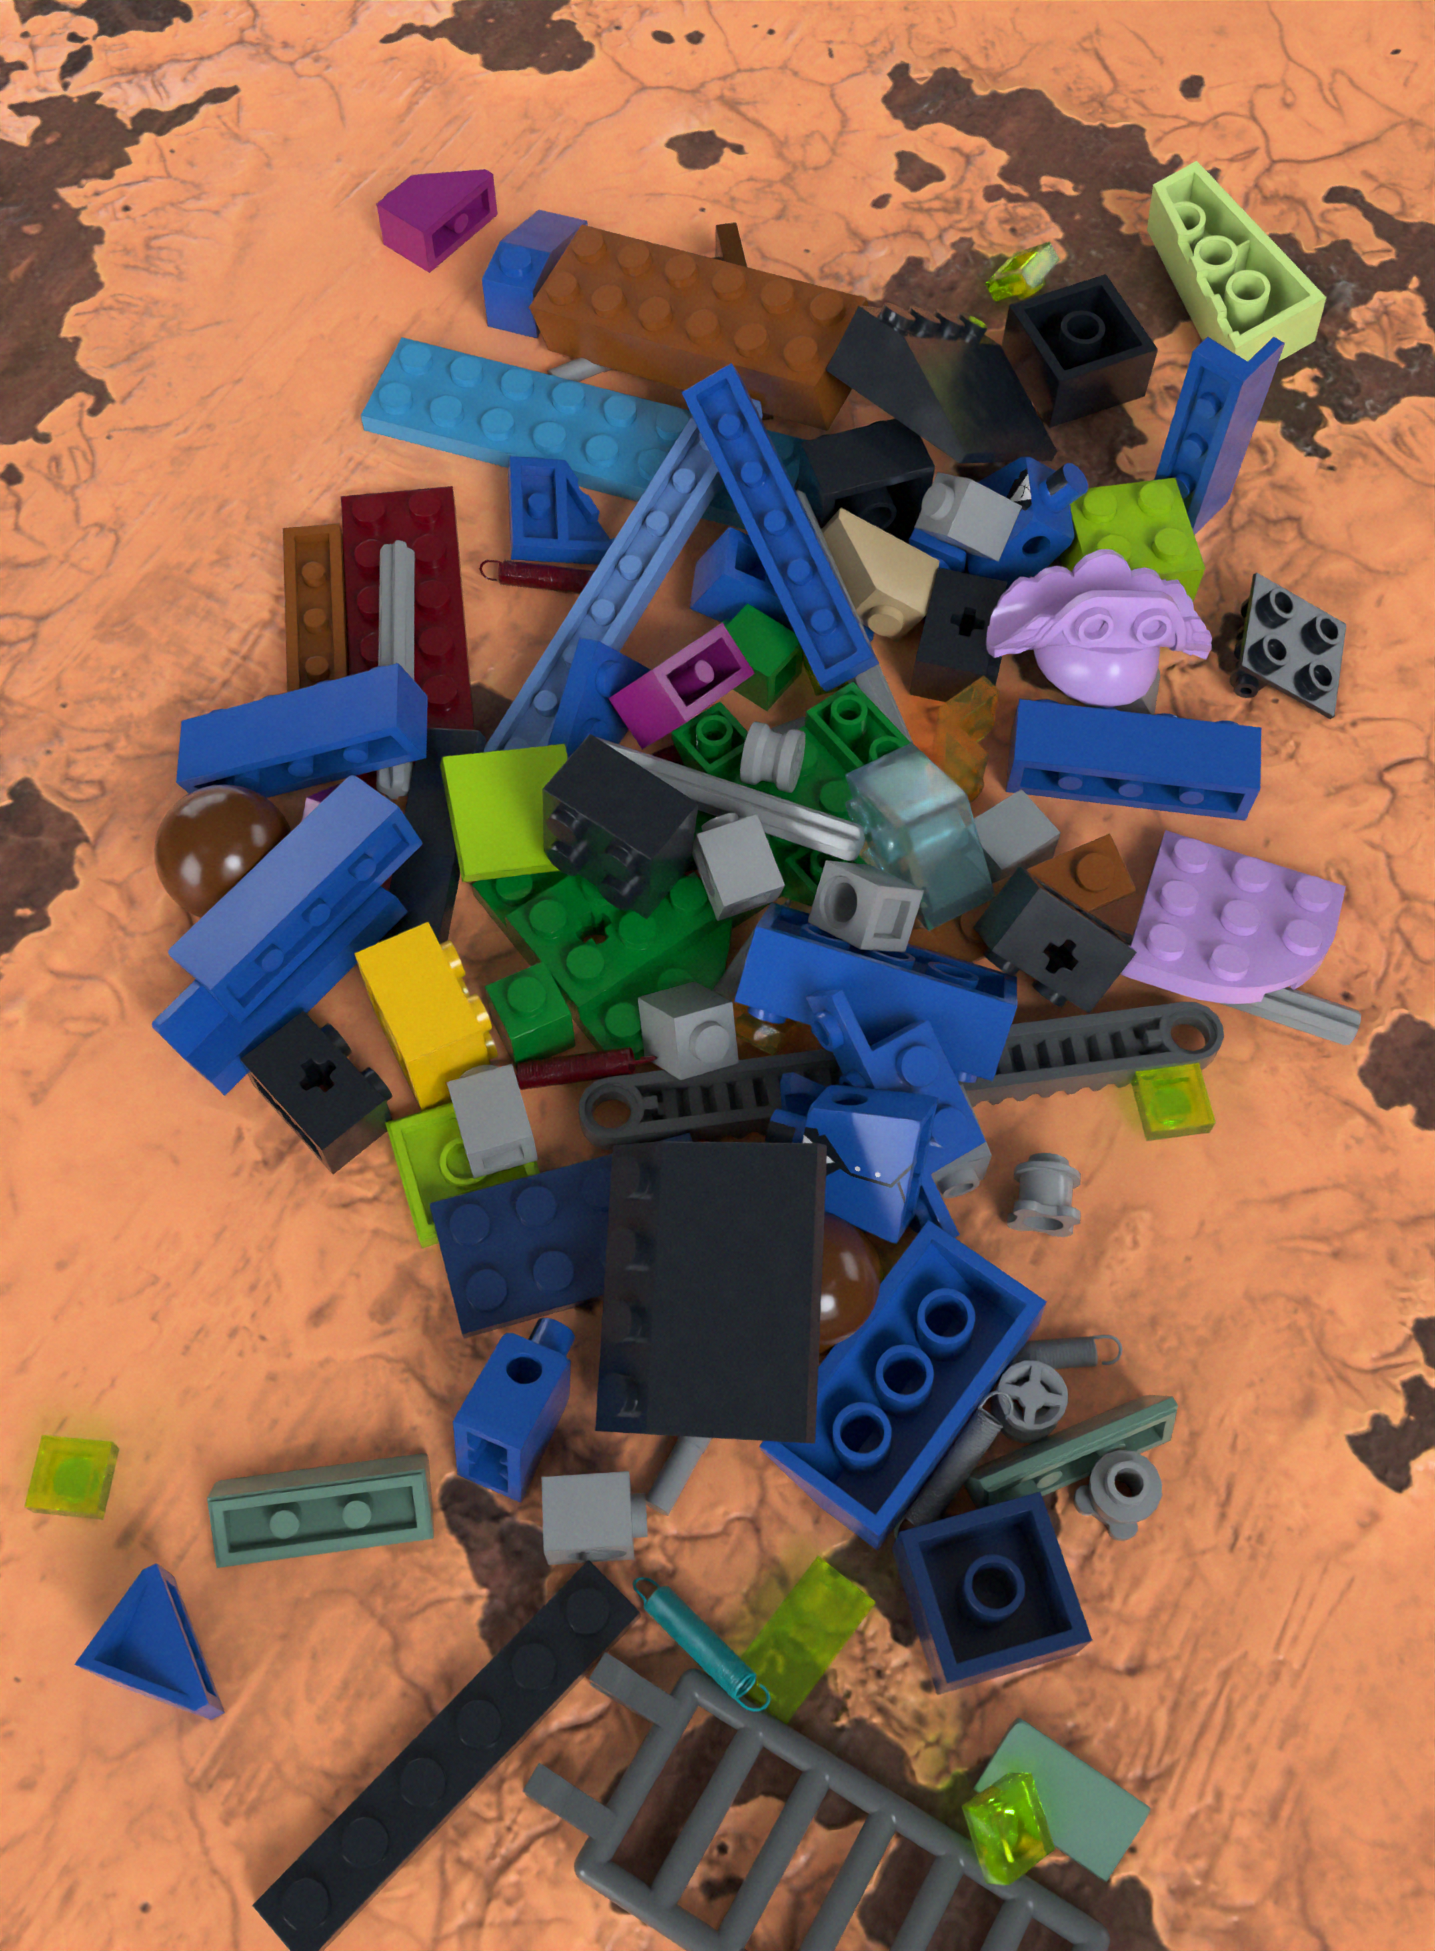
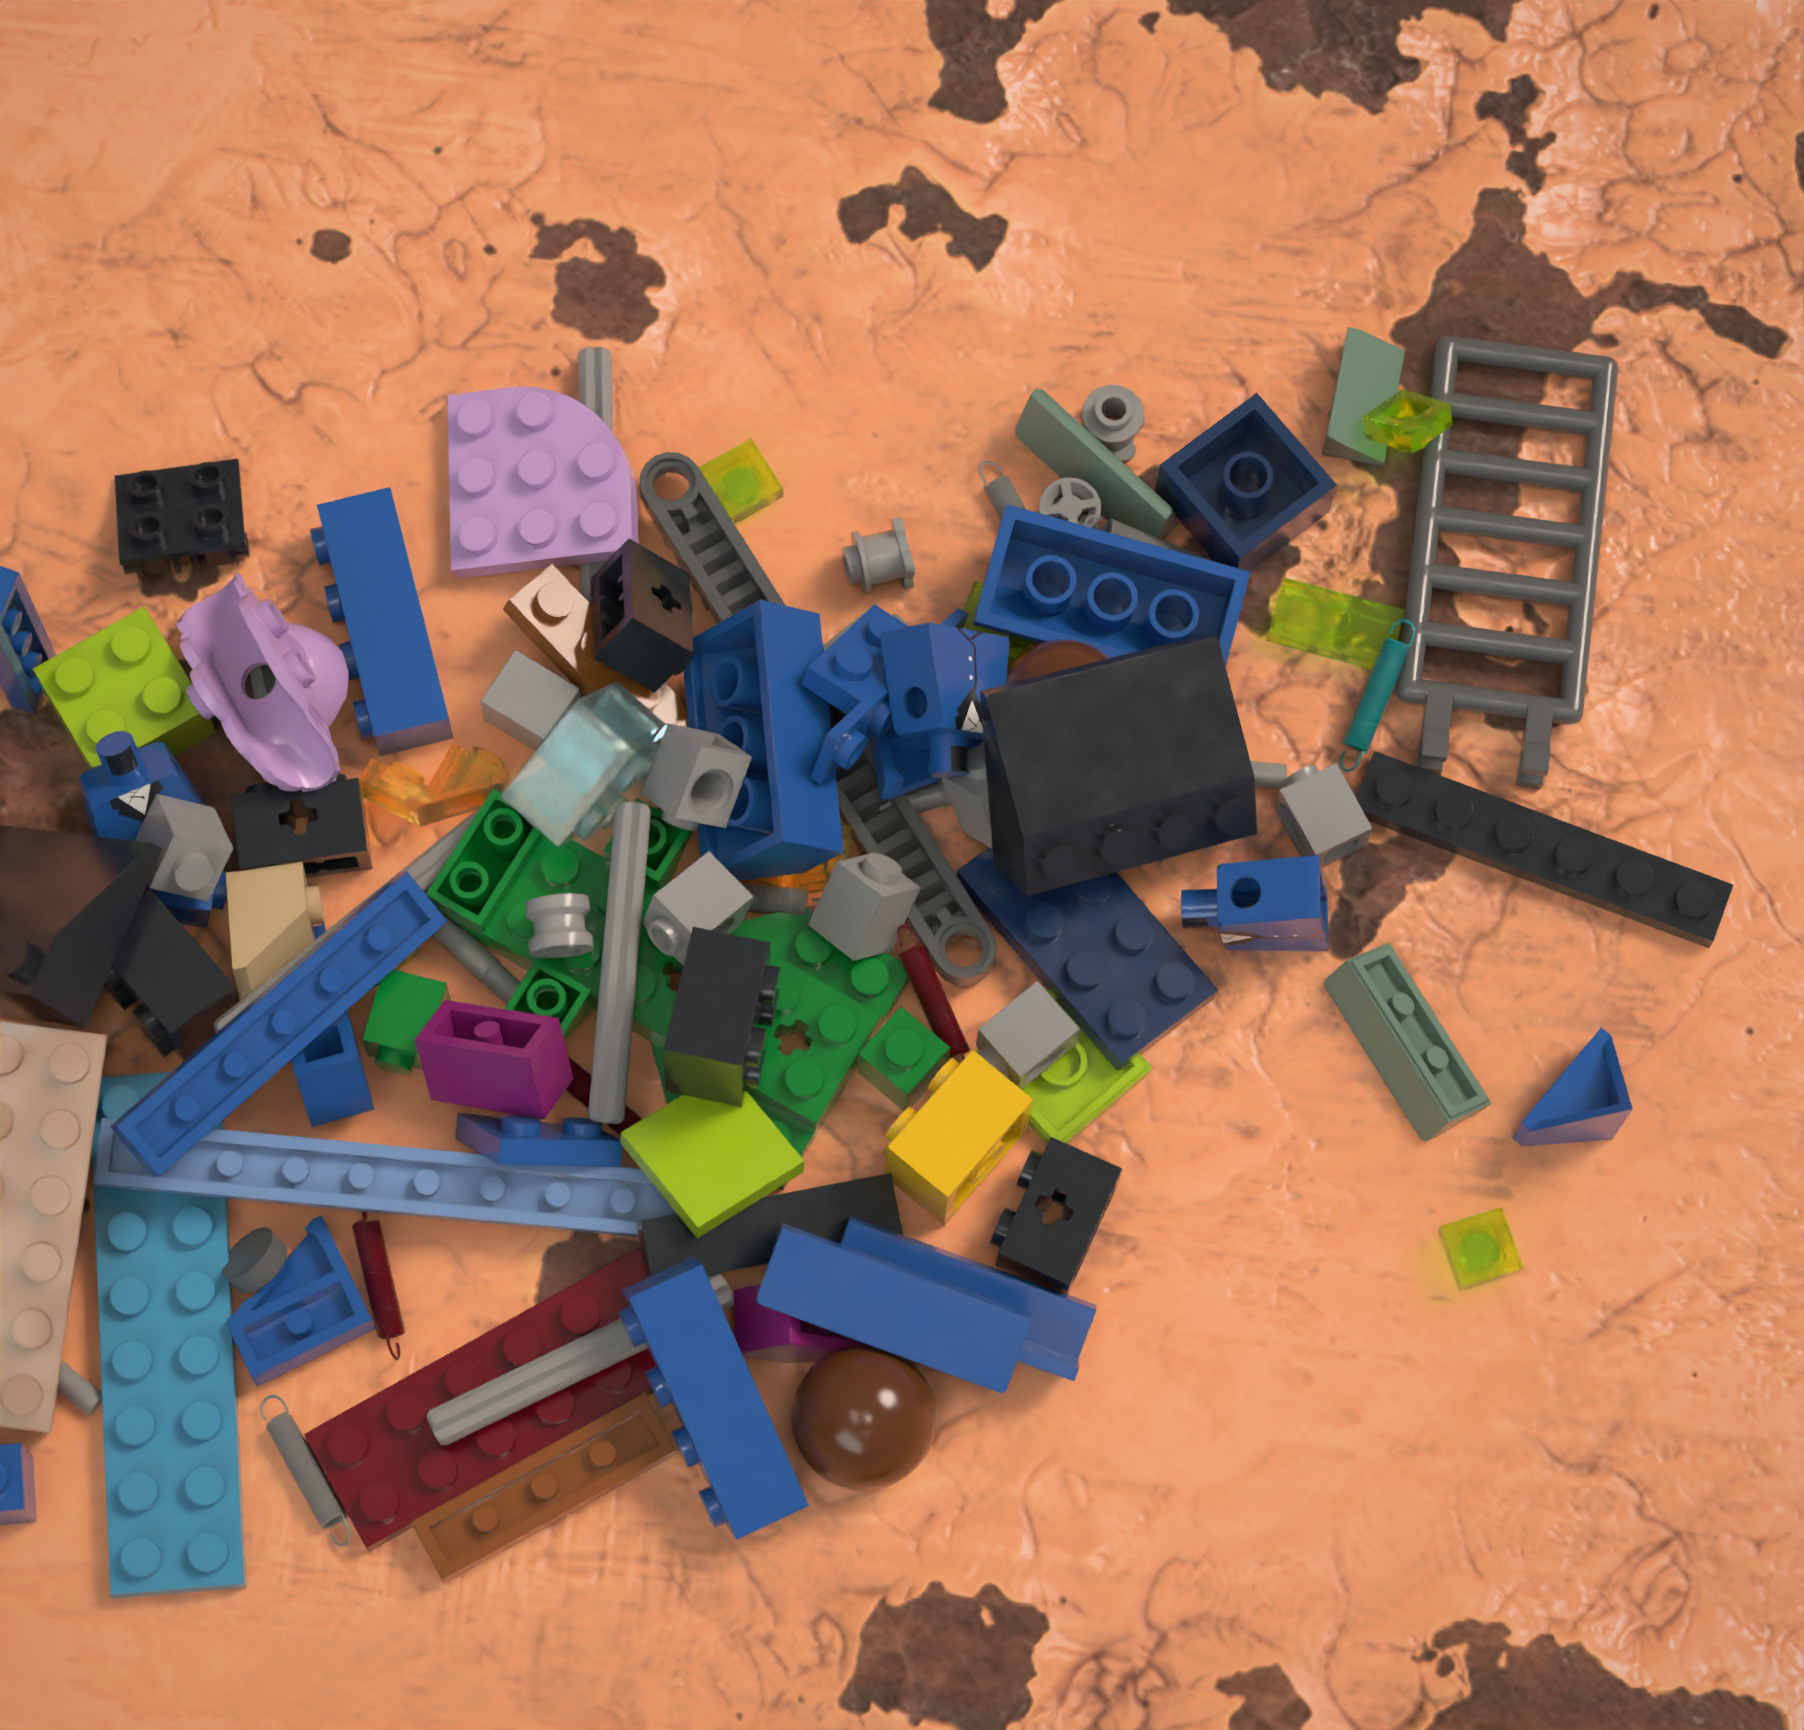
camera: 115 degrees left, 10 degrees up
none -> dark grey tile [222,1227,287,1293]
none -> light grey piece [260,1395,351,1547]

